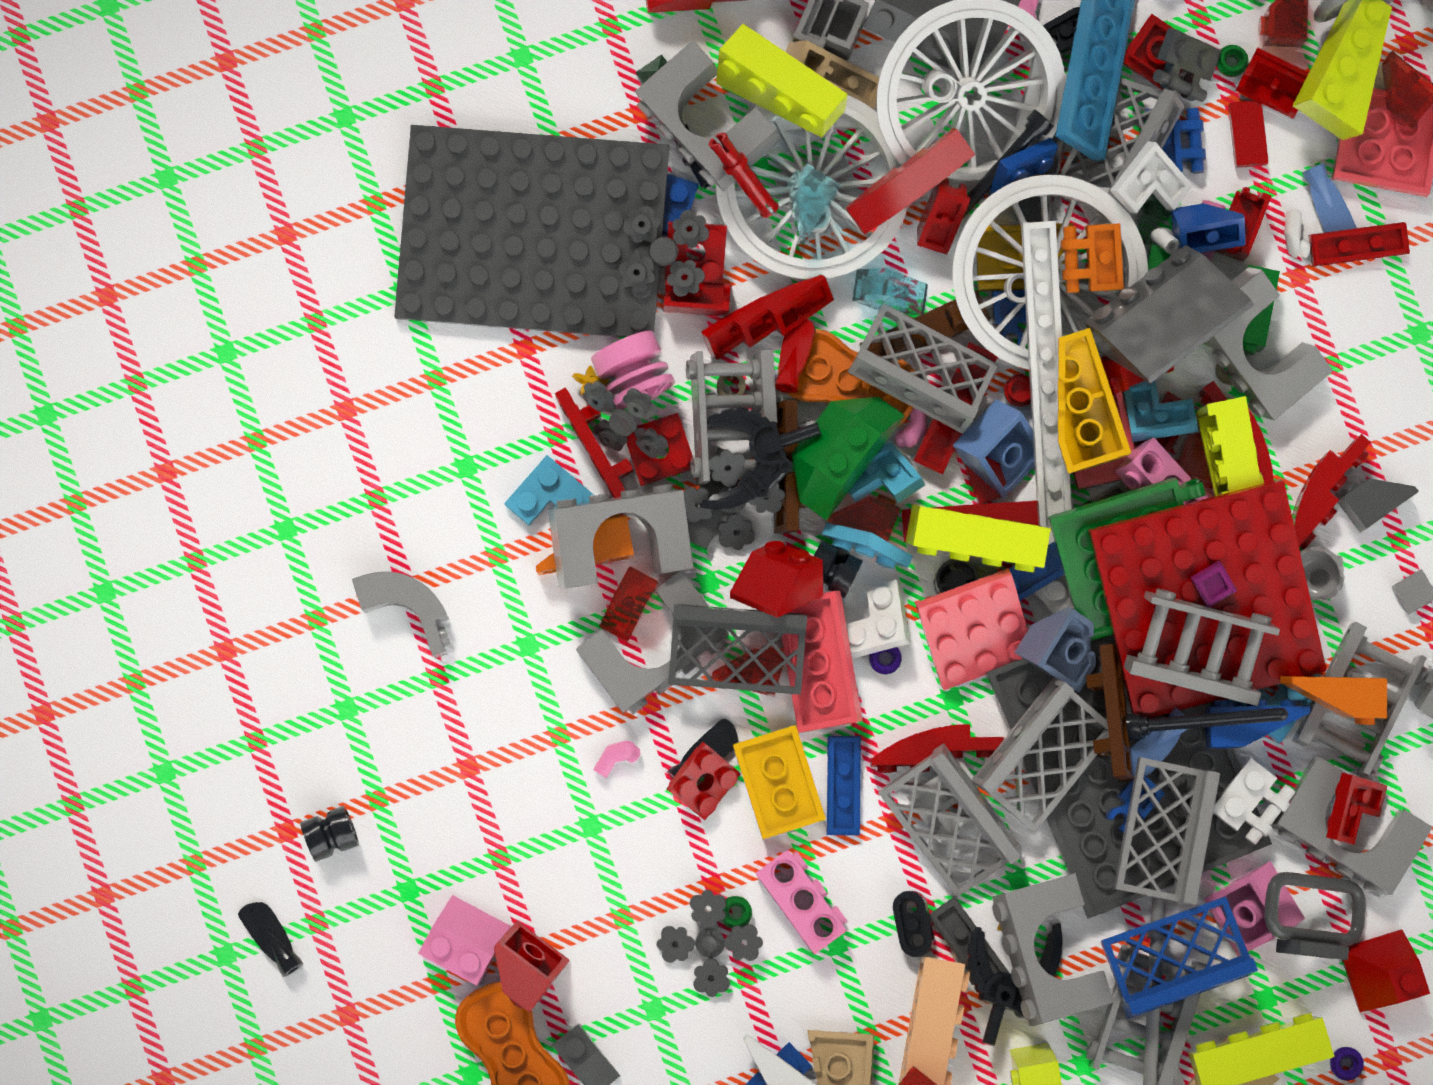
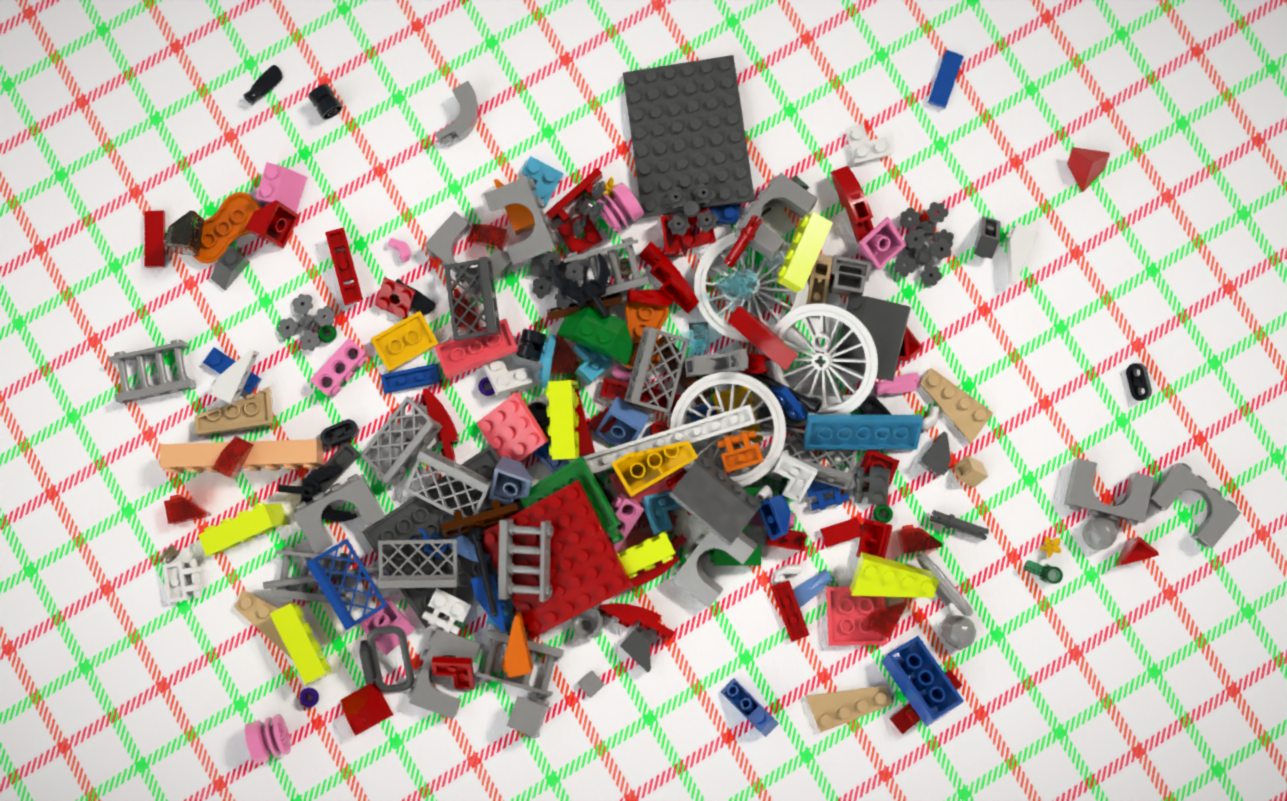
camera: 80 degrees right, 0 degrees up
red slope [730,541,823,618] -> none
magenta tile [1190,561,1237,608] -> none
none -> red hinge [325,227,364,306]
none -> light grey arch [685,349,749,377]

